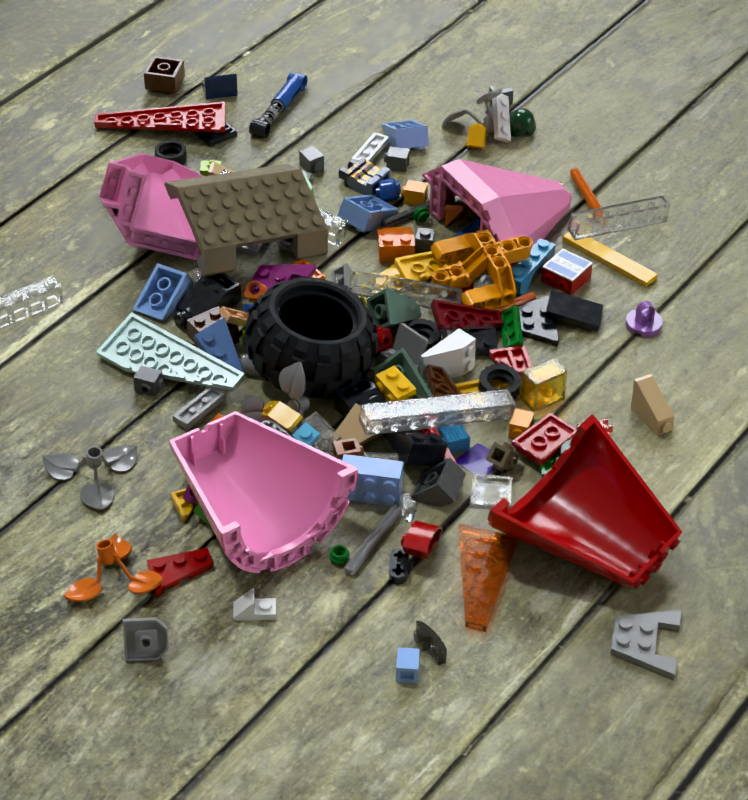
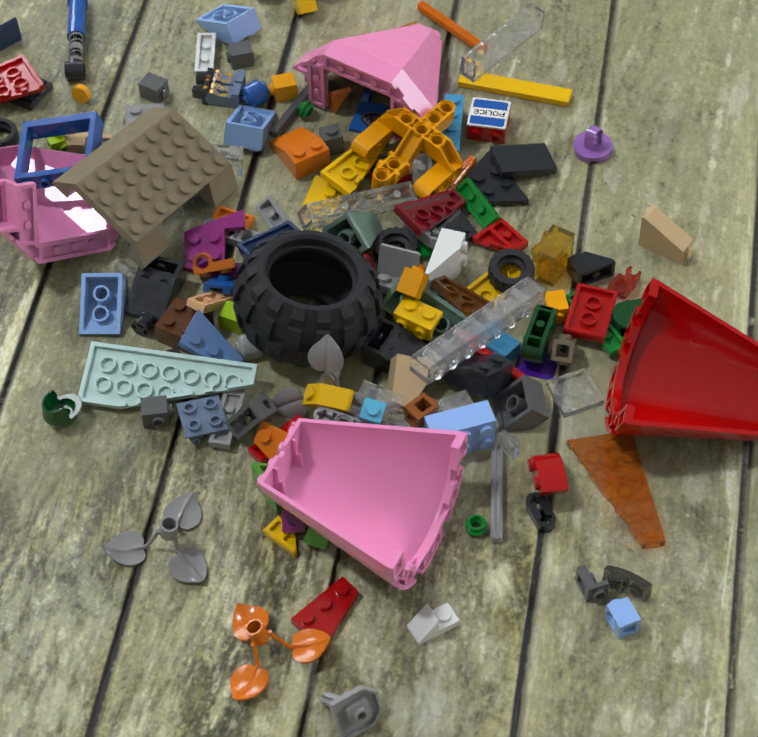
camera: 25 degrees left, 10 degrees up
none -> blue window [14,111,104,189]
none -> dark green helmet [41,390,82,428]
none -> light orange tile [71,84,91,104]
none -> sand blue hinge [176,395,229,445]
none -> dark grey torso [225,393,277,440]
none -> light orange brick [396,265,429,300]
none -> dark green brick [520,304,559,365]
none -> black slope [566,251,616,287]
none -> dark grey bracket [575,565,610,602]

